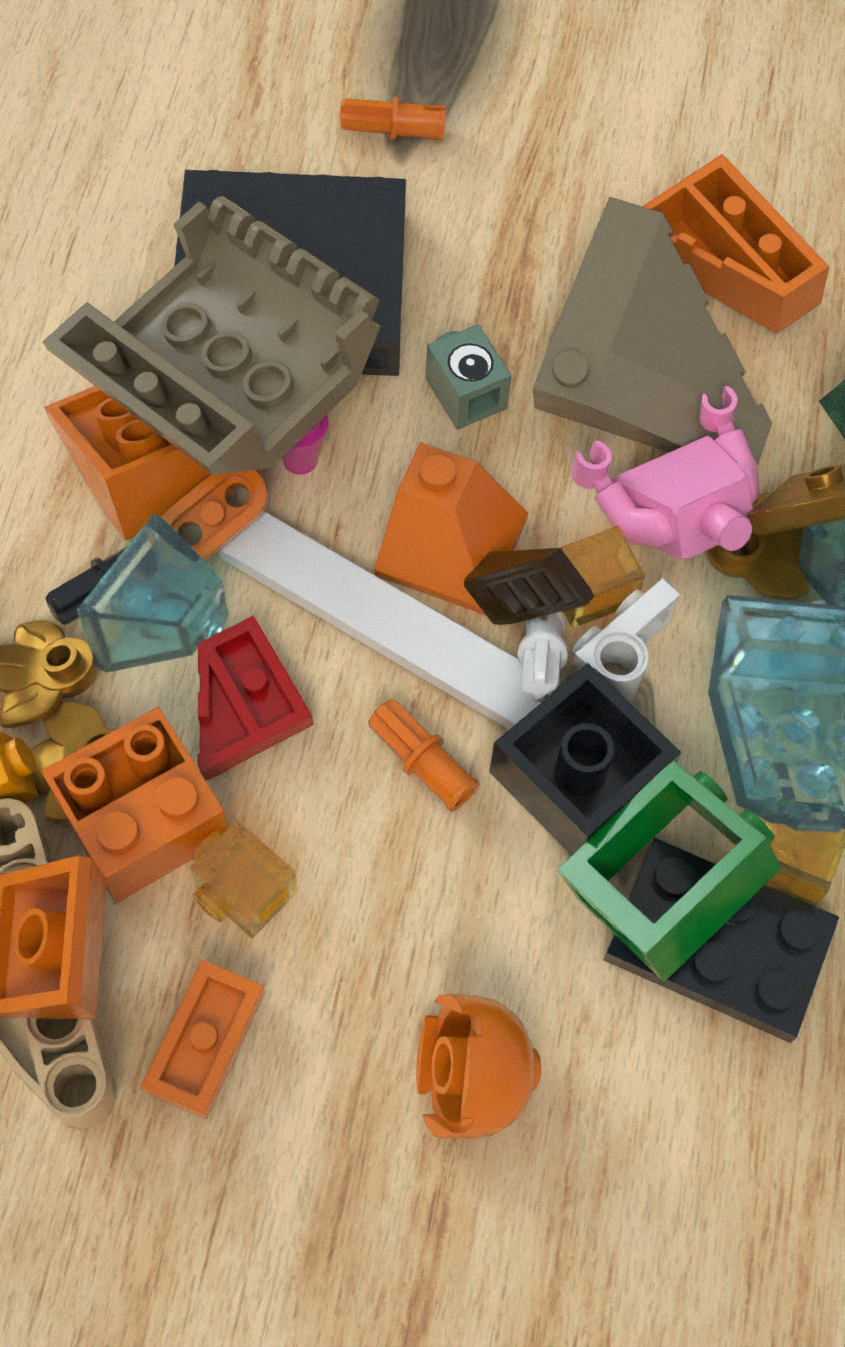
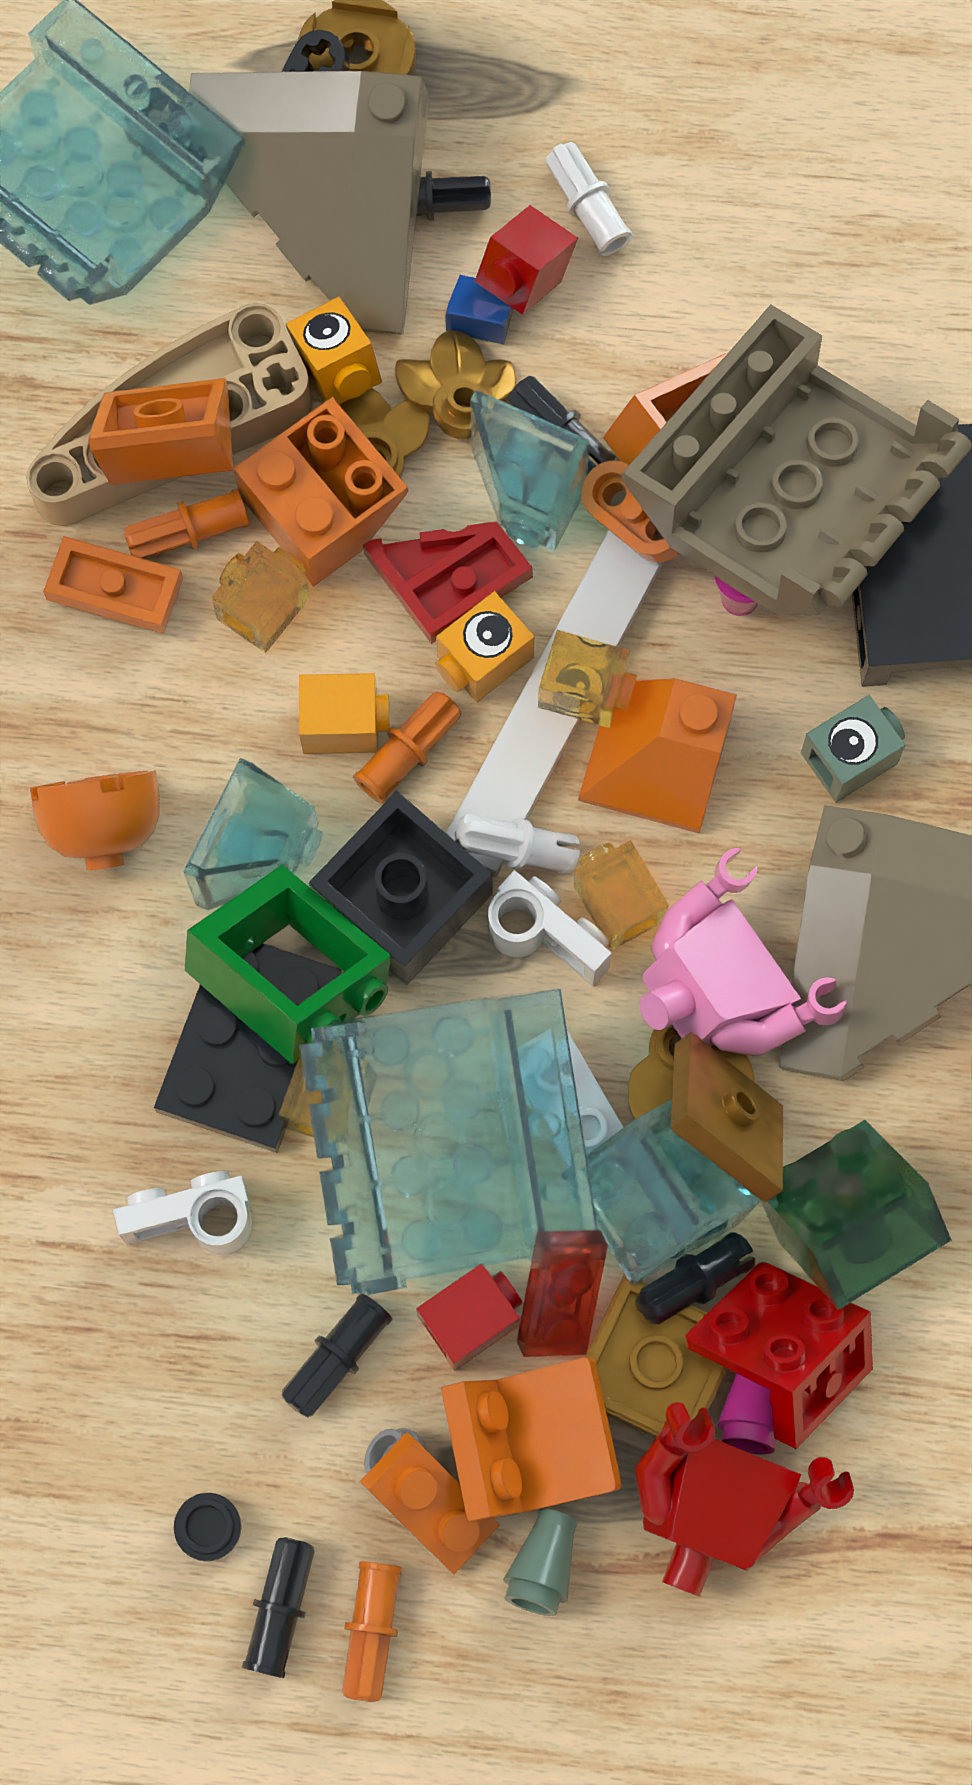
camera: 90 degrees right, 10 degrees up
dark brown slope [464,548,594,625] -> none
none -> orange axle [124,488,250,559]
none -> clear light blue slope [183,758,323,910]
none -> light orange brick [299,673,390,754]
none -> light orange brick [435,591,535,702]
none -> clear yellow brick [538,630,637,728]

